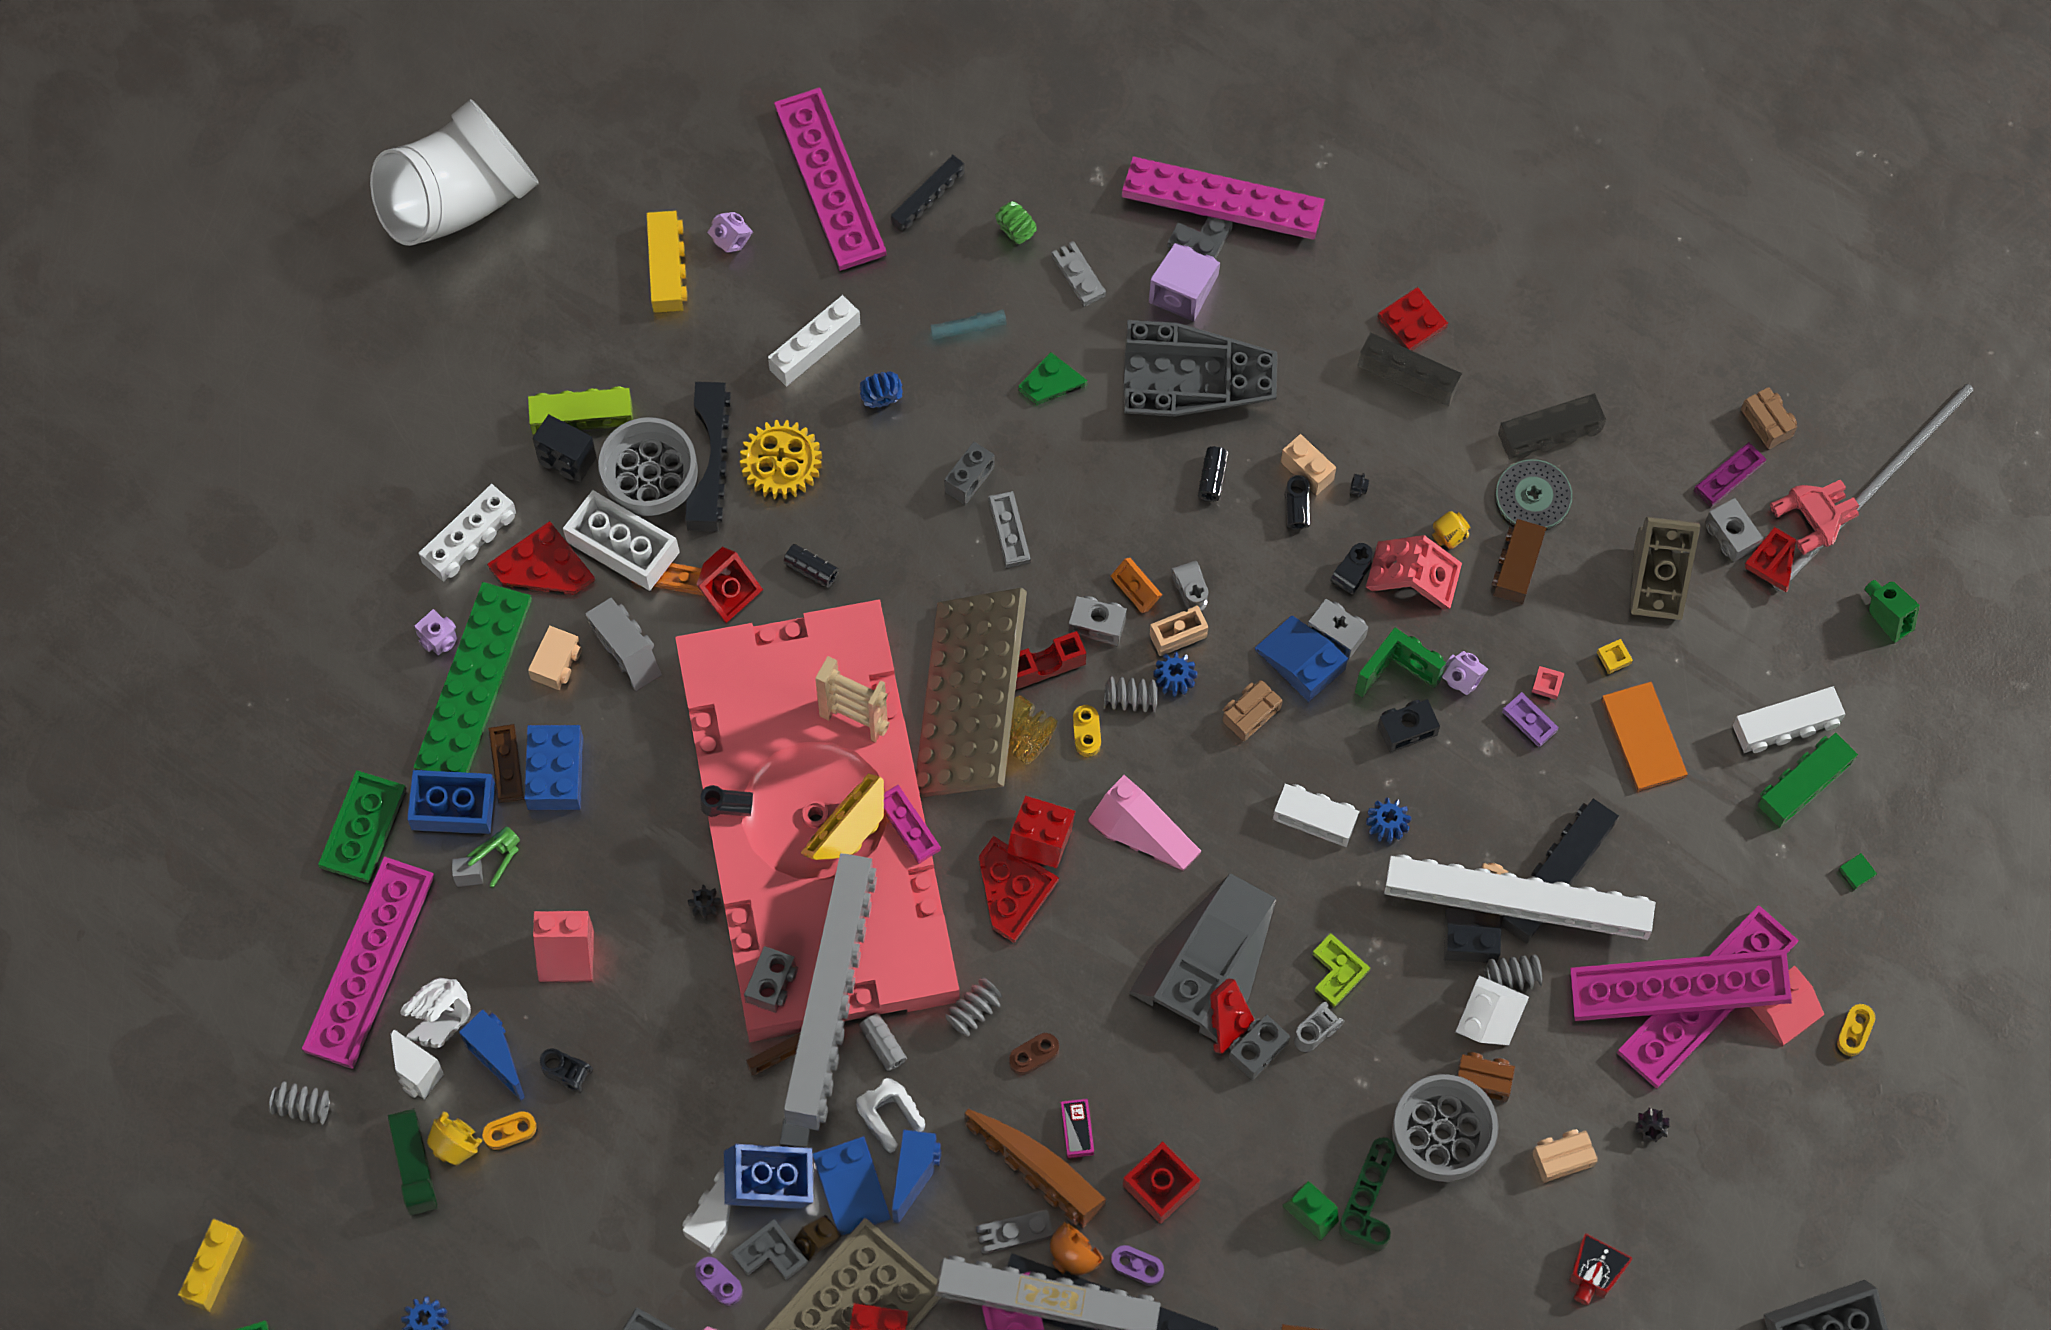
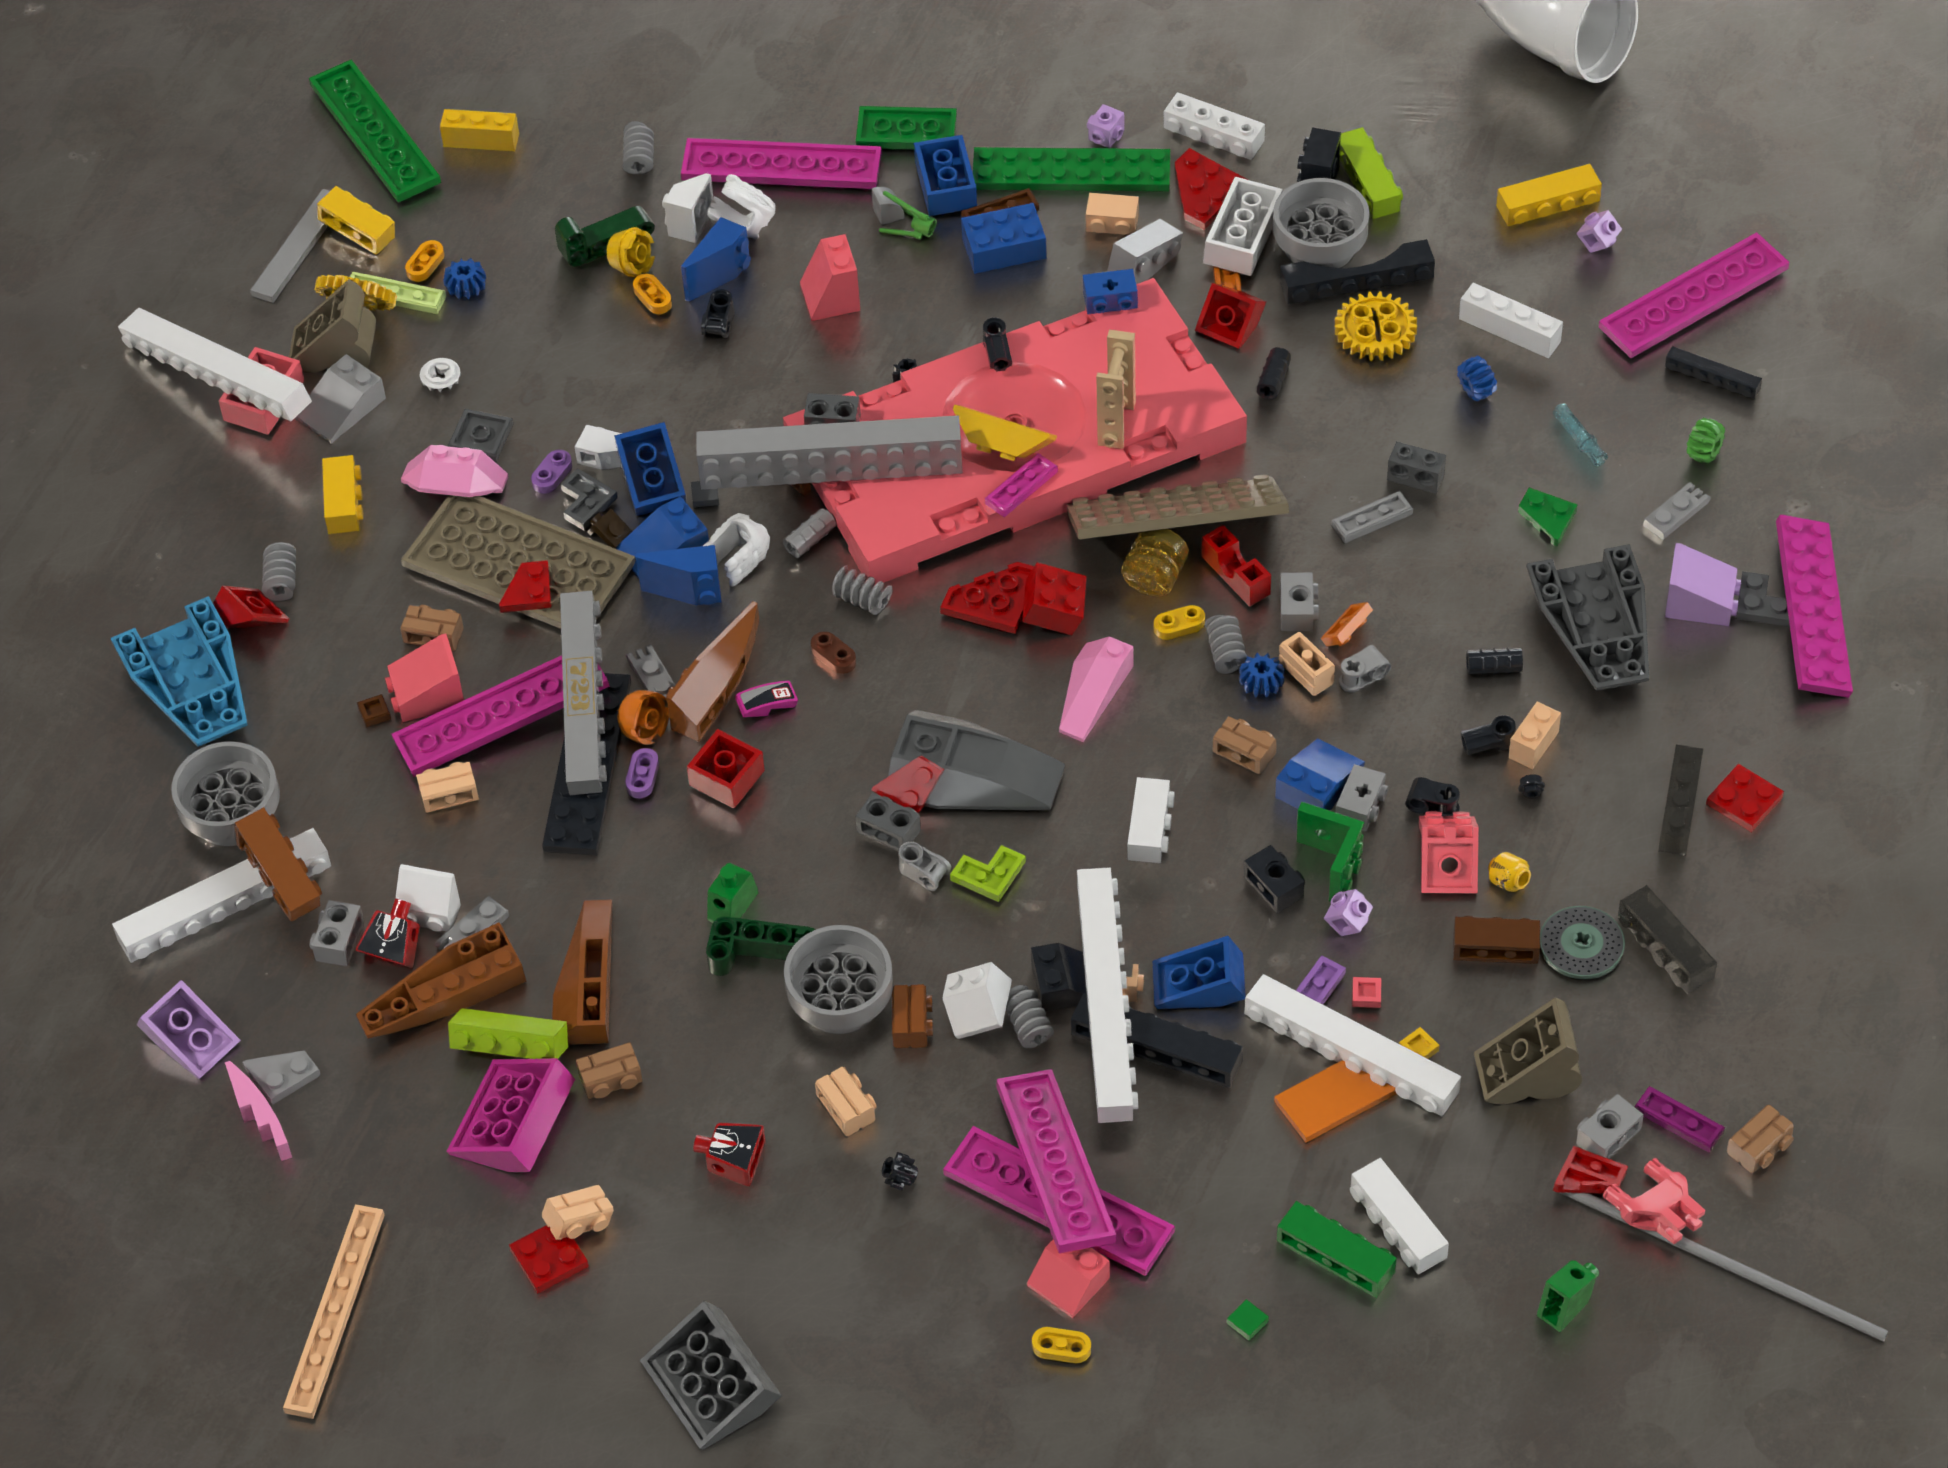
camera: 80 degrees right, 15 degrees down
blue gear [1366,797,1411,843] -> none
none -> blue brick [1083,269,1138,314]
none -> blue slope [1152,936,1246,1009]
none -> white brick [1244,974,1461,1116]

